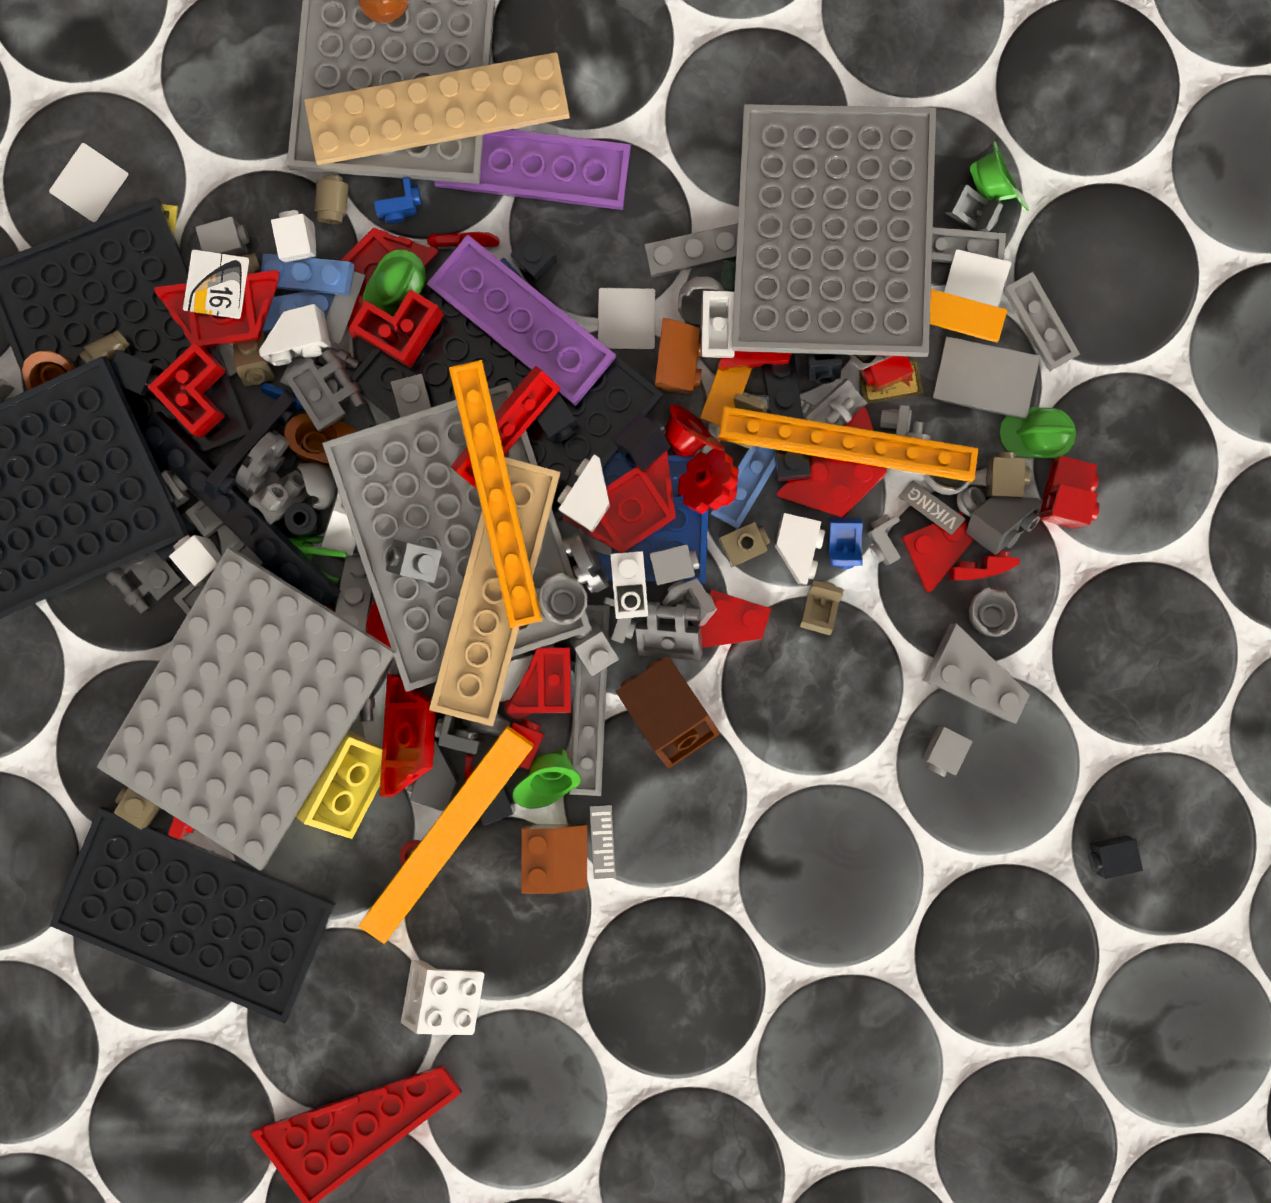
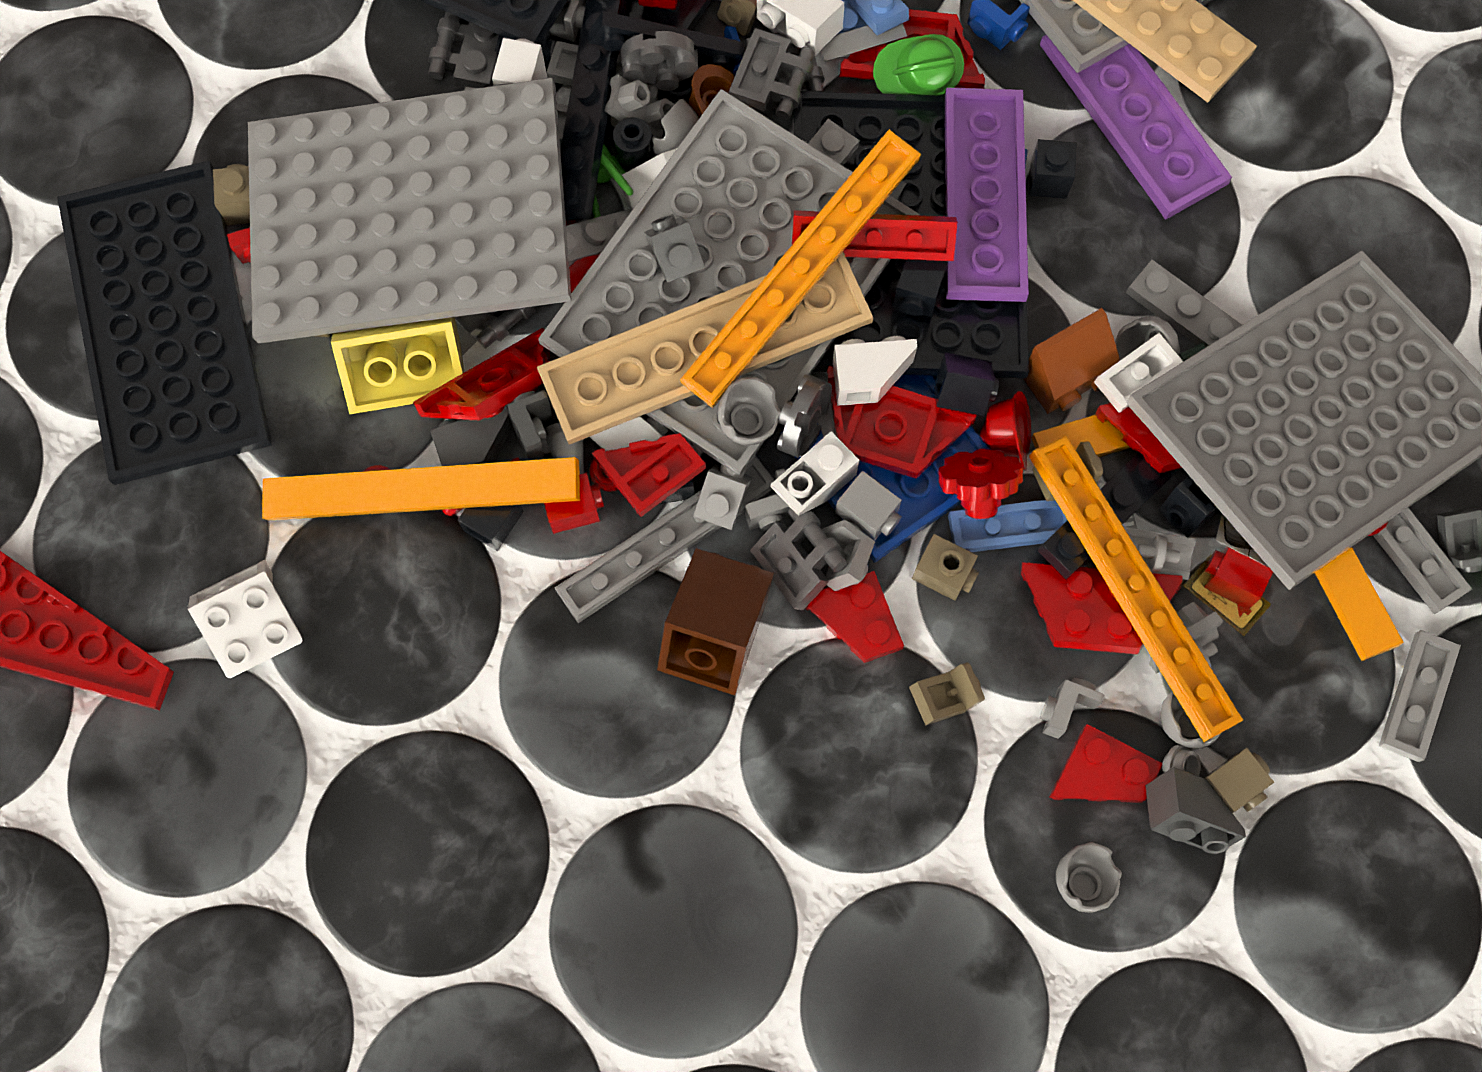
camera: 50 degrees right, 15 degrees down
red brick [349,289,444,369] -> none
red piece [427,232,500,249] -> none
bright green piece [512,749,581,809] -> none
dark orange slope [521,824,587,894] -> none
light grey sticker [590,805,616,879] -> none
white sticker [598,288,655,349] -> none
white slope [774,513,825,585] -> none
blue bracket [828,518,863,569] -> none
light grey sticker [899,481,965,535] -> none
light grey brick [922,725,973,777] -> none
light grey wedge [923,624,1030,724] -> none
light grey tile [932,336,1040,419] -> none
white sticker [944,249,1011,307] -> none
red slope [948,551,1020,581] -> none
bright green piece [999,407,1076,458] -> none
red brick [1038,455,1100,529] -> none

